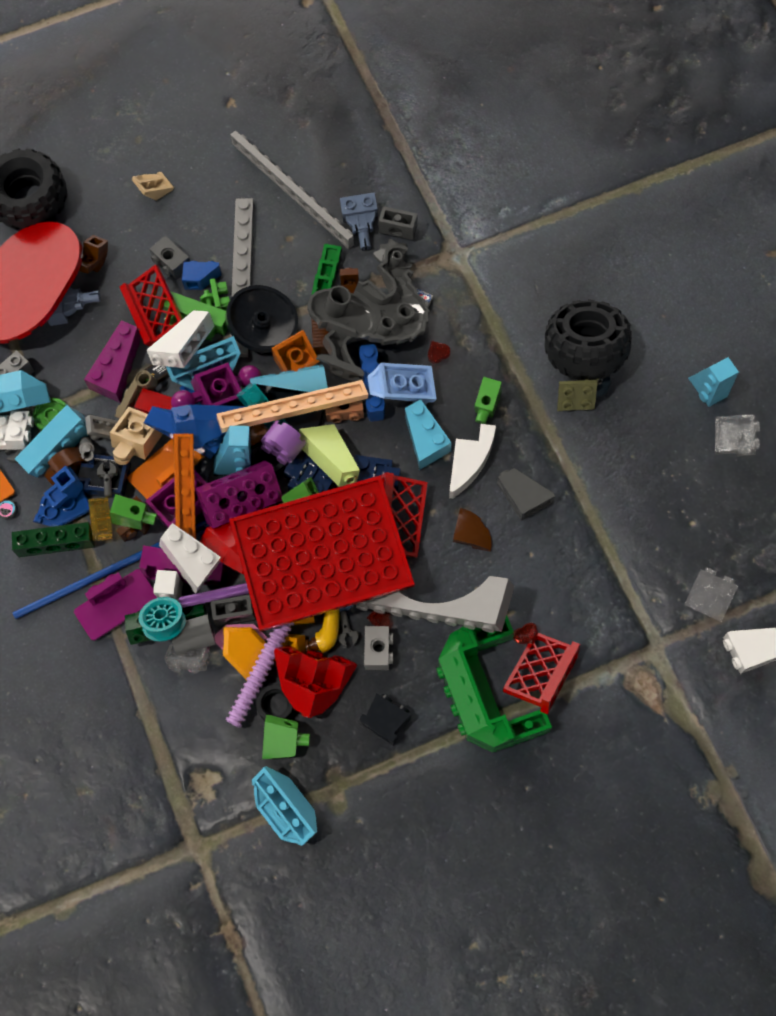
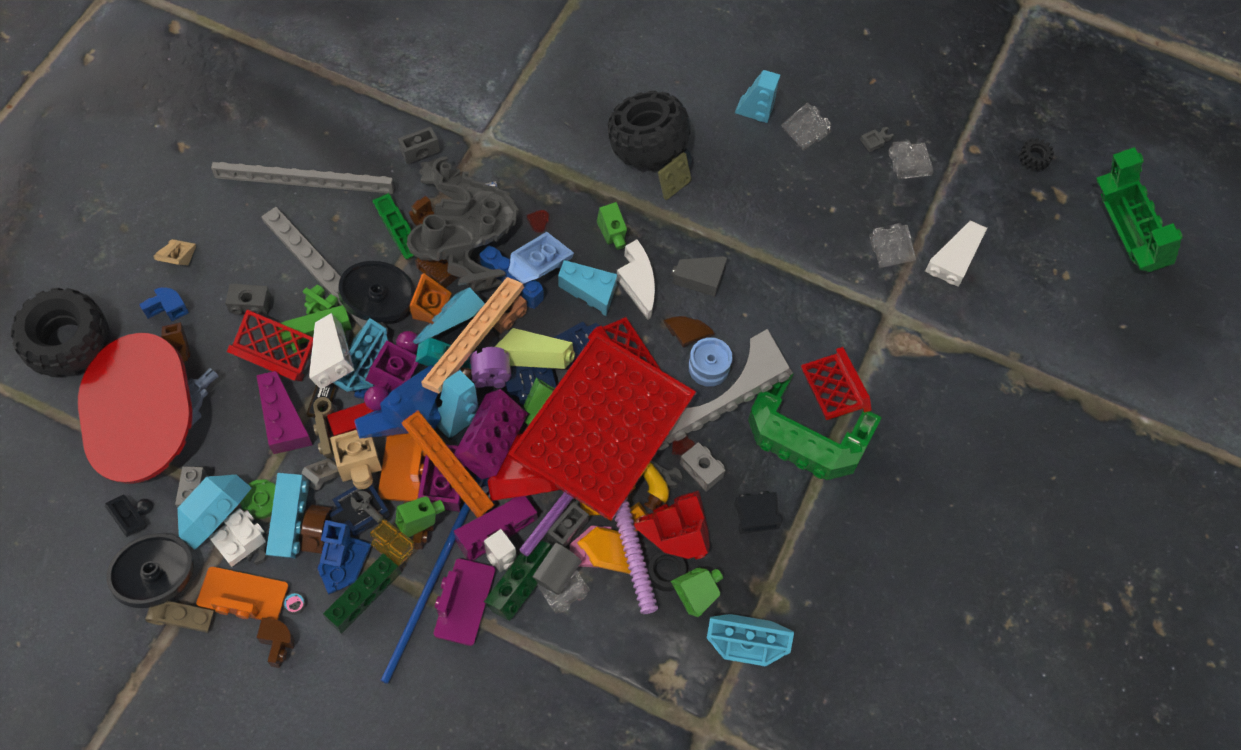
camera: 50 degrees left, 5 degrees down
light grey pin [79,437,94,461] -> none
teal wheel [139,597,186,642] -> none
white wedge [159,523,221,594] -> none
blue slope [182,261,222,290] -> none
sand blue brick [340,192,378,250] -> none
clear red tile [513,623,538,644] -> none
none -> blue brick [139,288,189,322]
none -> light blue wheel [688,338,732,387]

